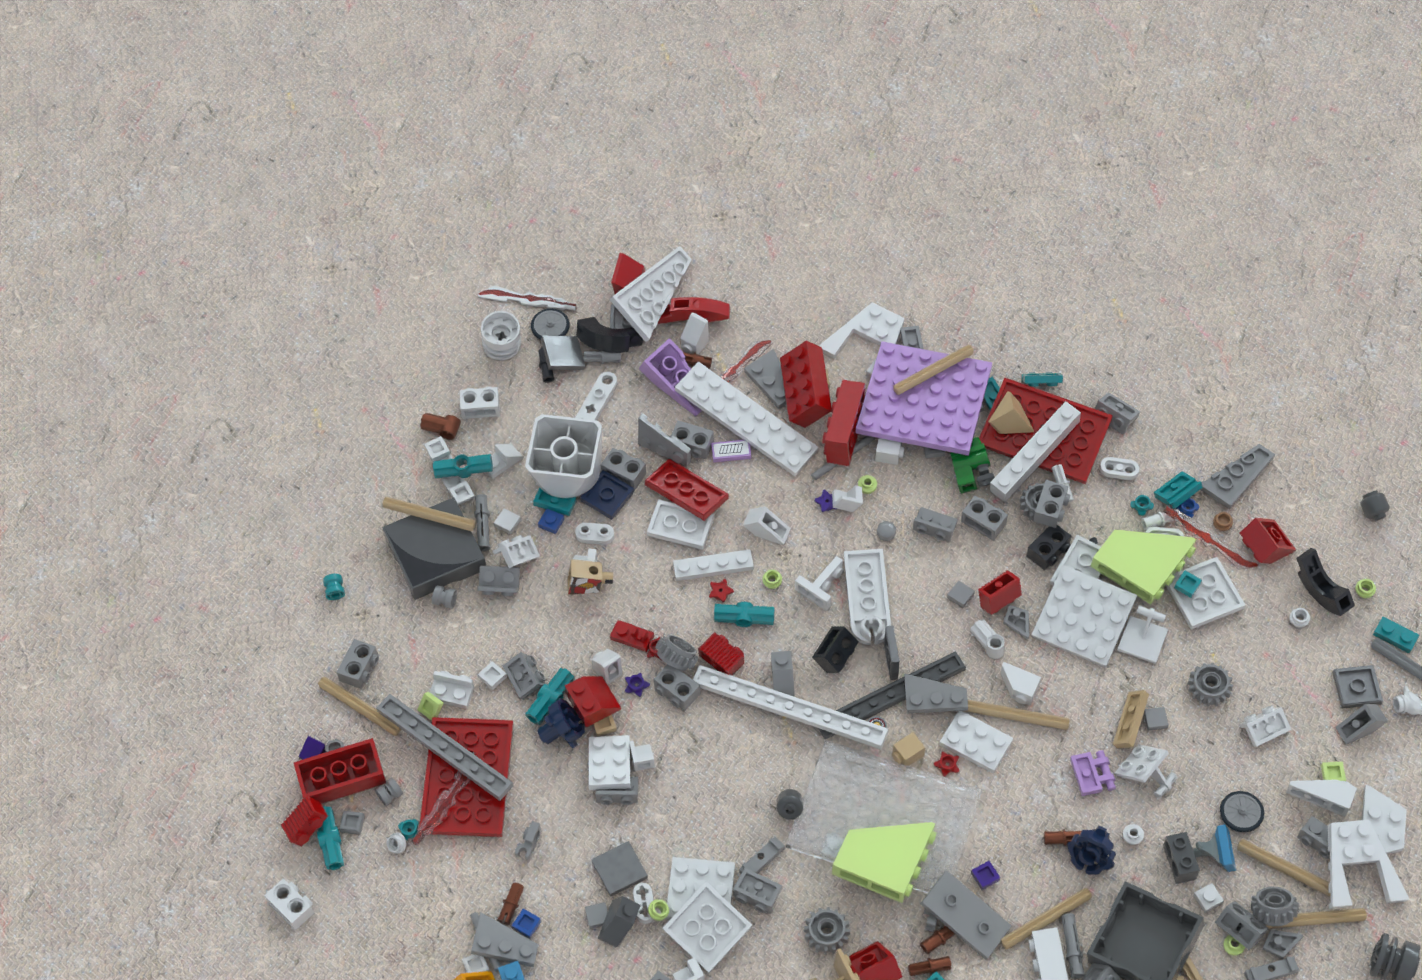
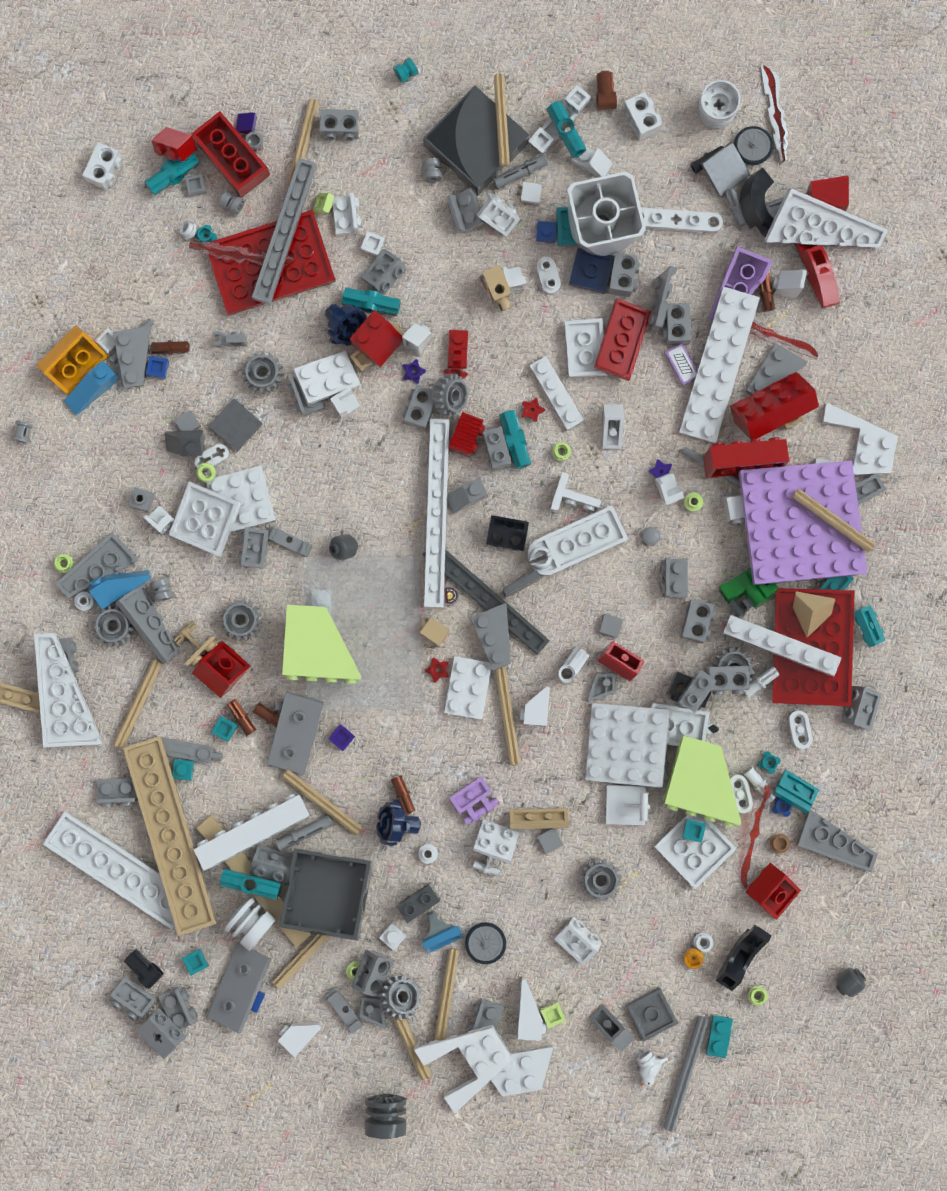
camera: 65 degrees right, 25 degrees up
none -> light grey gear [242,352,284,394]
none -> light grey brick [483,427,512,472]
none -> light grey bracket [676,670,716,712]
none -> light orange tile [684,948,704,969]

